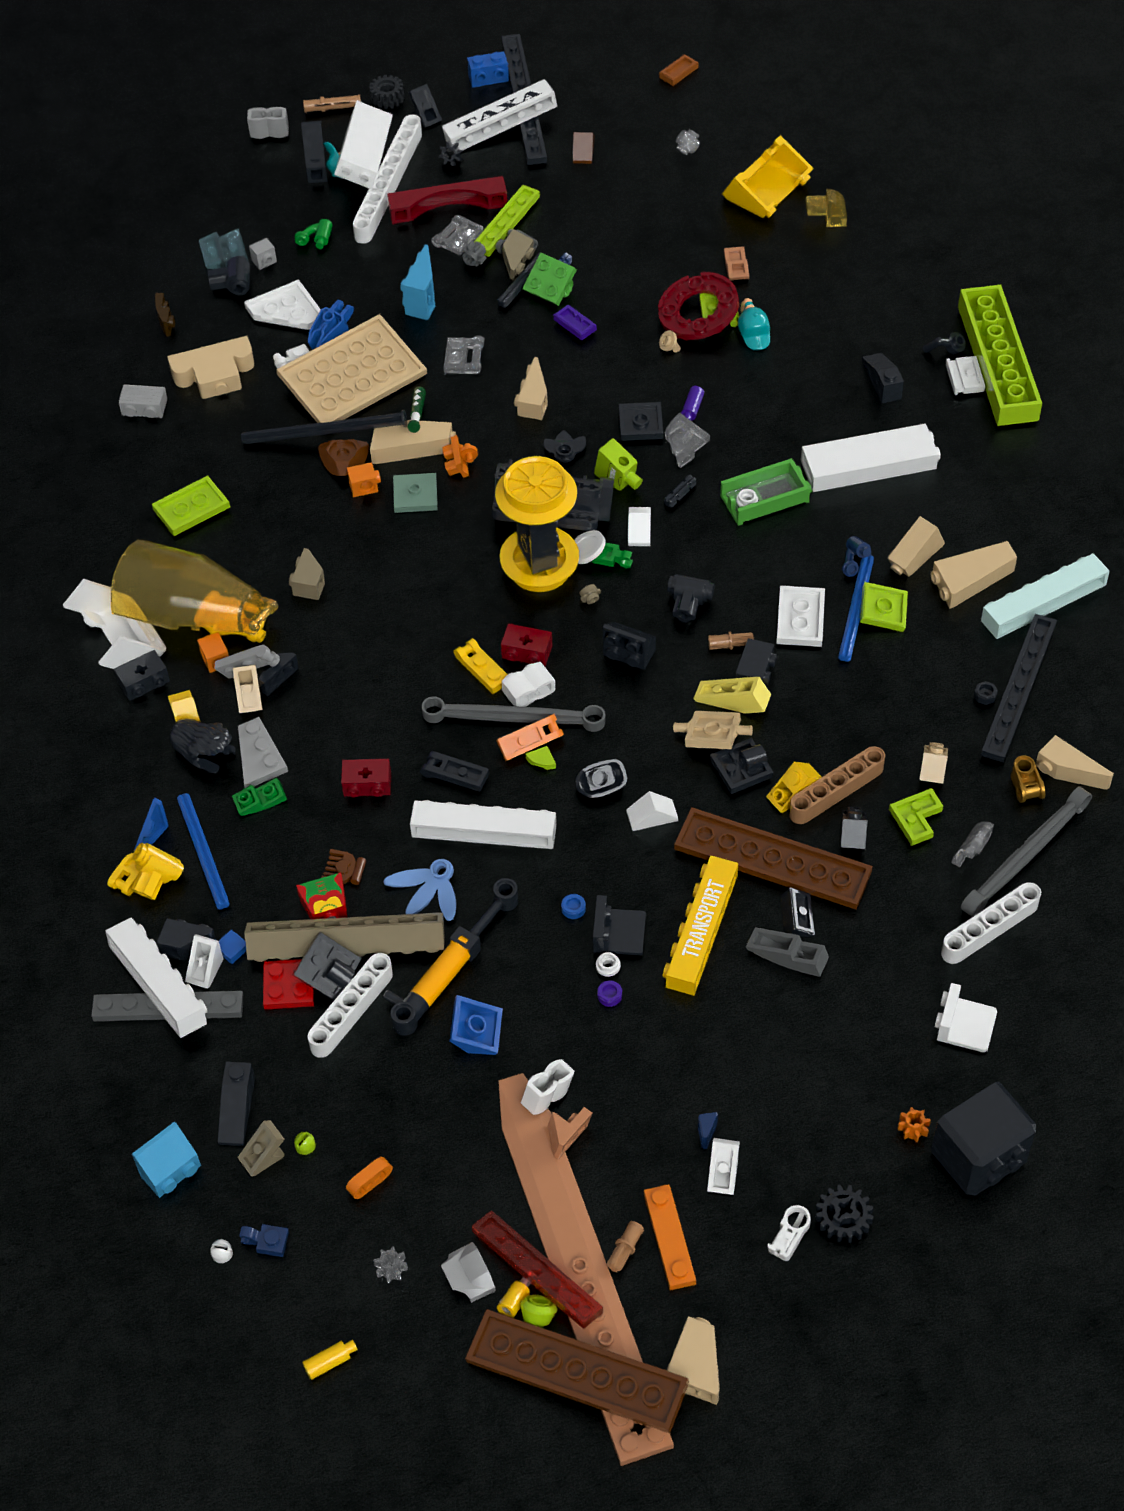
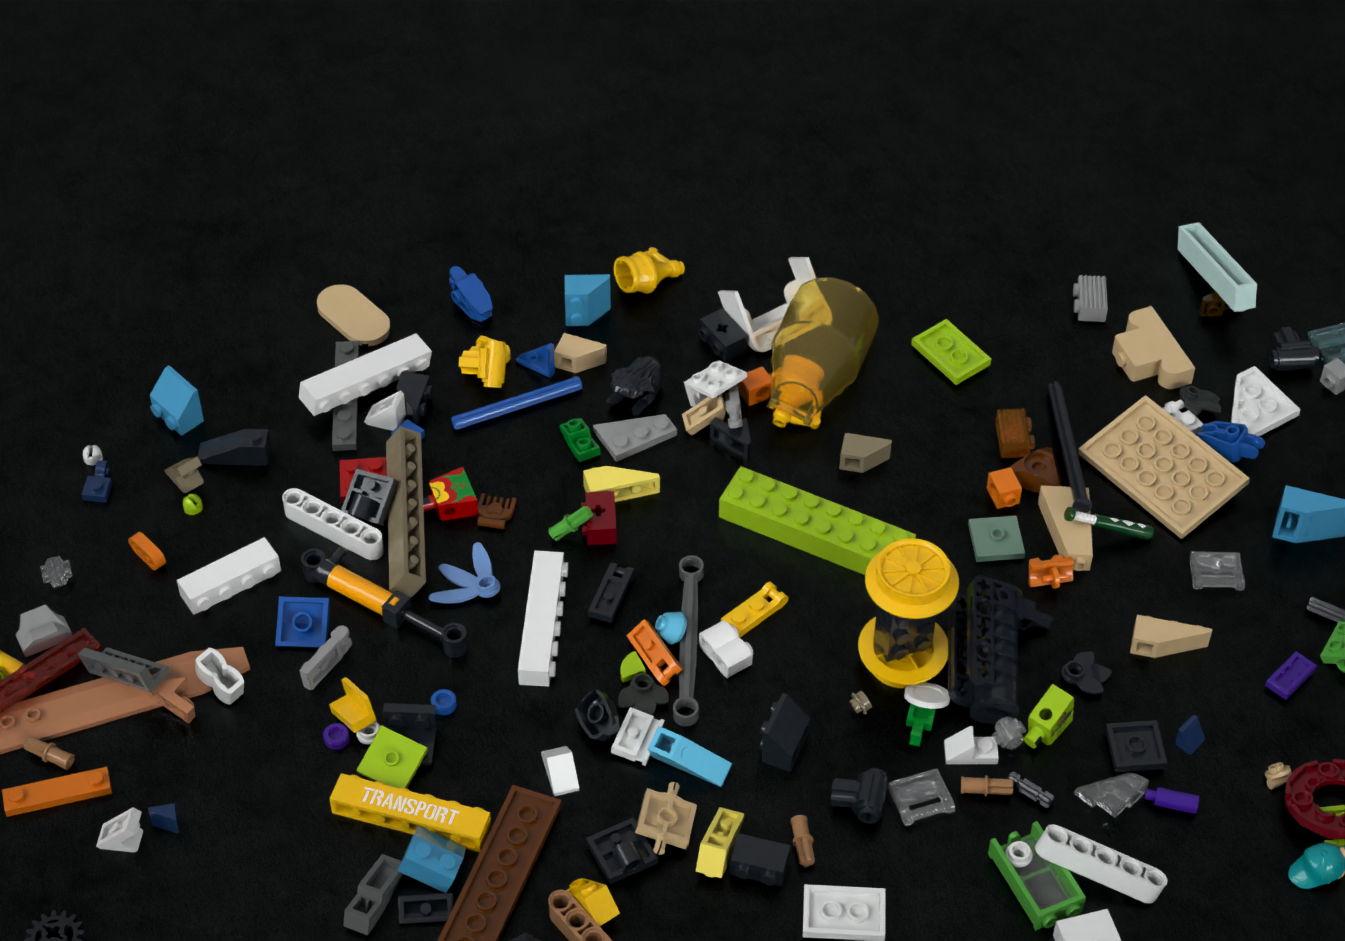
camera: 85 degrees right, 5 degrees down
yellow slope [168,690,200,722] -> none
dark red brick [501,624,552,666] -> none
white piece [768,1205,811,1261] -> none
none -> dark grey fence [78,647,171,693]
none -> white brick [177,537,281,615]
none -> light grey hinge [299,625,352,690]
none -> tan tile [317,285,390,346]
none -> yellow panel [329,677,377,733]
none -> lime plate [356,725,428,789]
none -> dark azure slope [397,825,466,893]
none -> blue hinge [449,266,493,322]
none -> bright green axle [549,506,593,541]
none -> tan slope [554,333,607,373]
none -> dark azure slope [565,274,611,326]
none -> light yellow slope [583,466,660,502]
none -> white plate [611,707,665,766]
none -> yellow piece [614,247,685,294]
none -> pearl dark grey plate [618,673,669,715]
none -> medium azure slope [648,726,732,787]
none -> medium azure cone [655,612,687,645]
none -> white bracket [684,361,748,407]
none -> lime brick [719,466,916,575]
none -> clear plate [888,768,955,826]
none -> medium nougat axle [961,775,1013,797]
none -> clear gear [992,717,1026,749]
none -> clear orange brick [995,408,1035,458]
none -> white beam [1035,824,1167,903]
none -> dark blue slope [1175,715,1205,755]
none -> light aqua brick [1178,222,1257,312]
none -> pearl dark grey plate [1179,386,1221,416]

